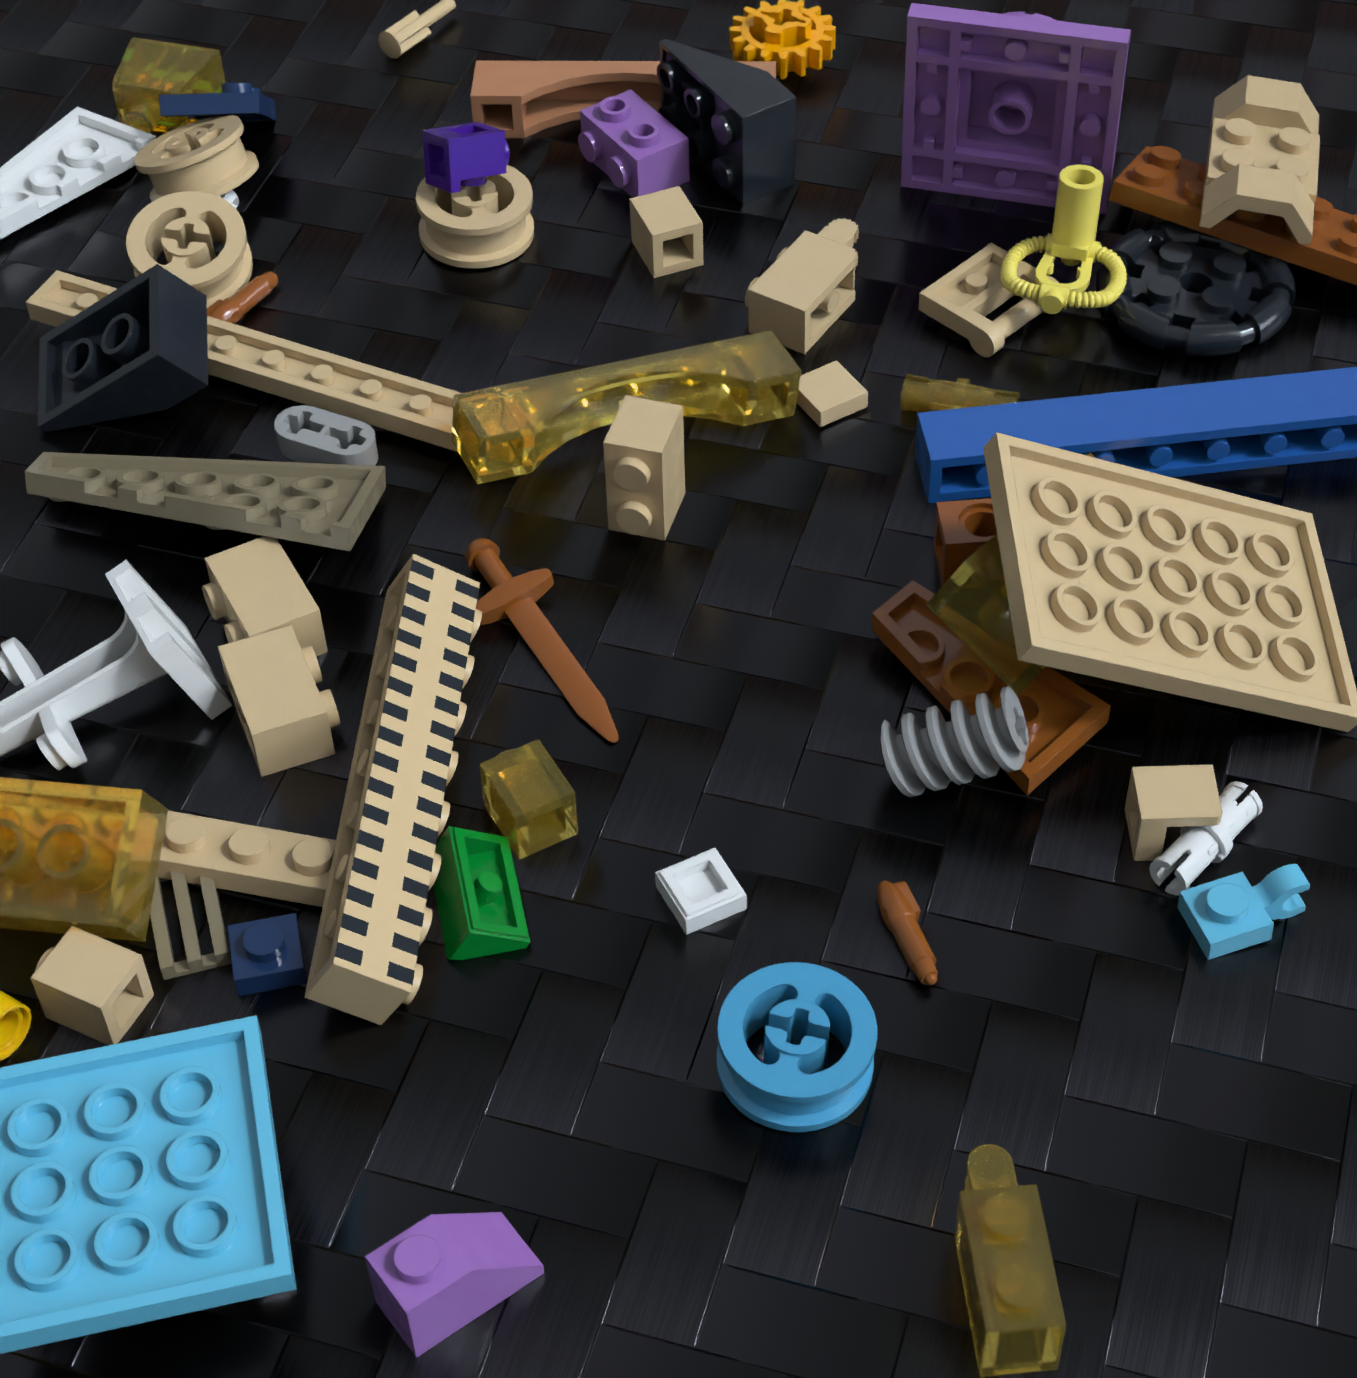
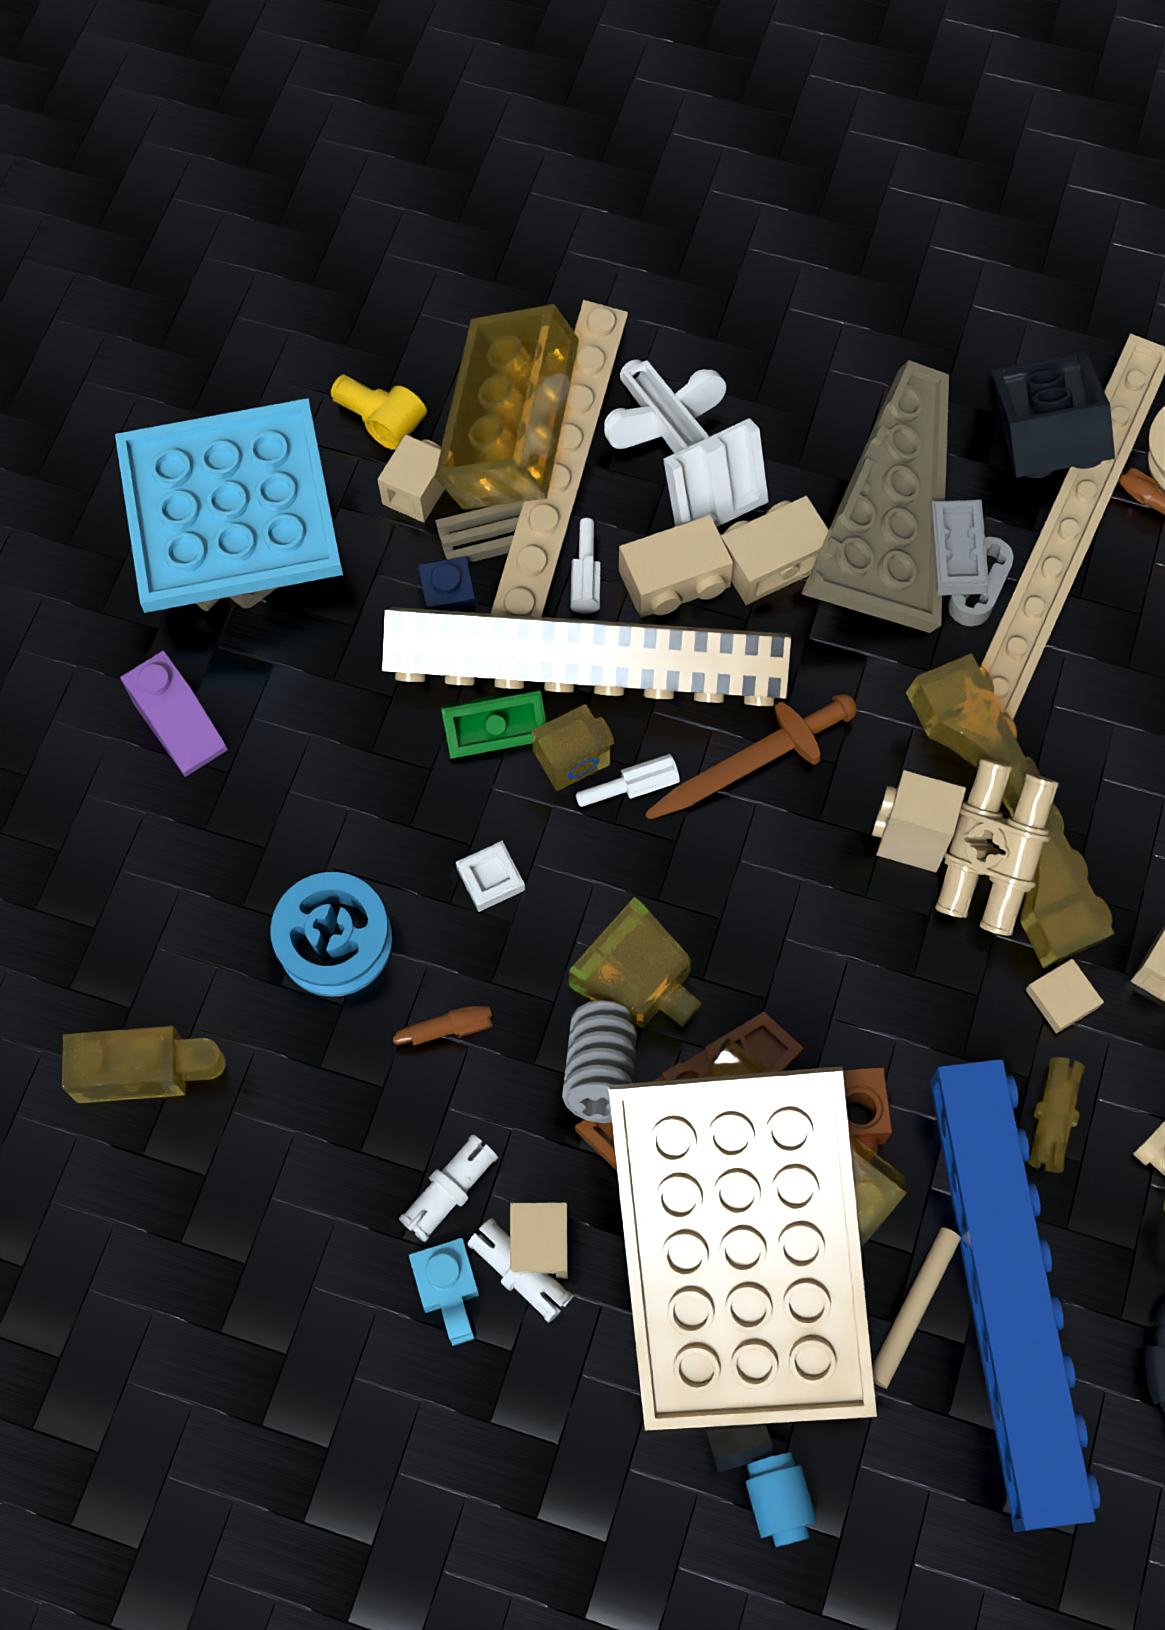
camera: 90 degrees right, 20 degrees up
none -> white pin [399,1134,498,1242]
none -> clear yellow torso [569,897,702,1028]
none -> white axle [570,518,600,614]
none -> white axle [576,754,680,807]
none -> light grey plate [931,500,989,595]
none -> tan pin [935,758,1059,936]

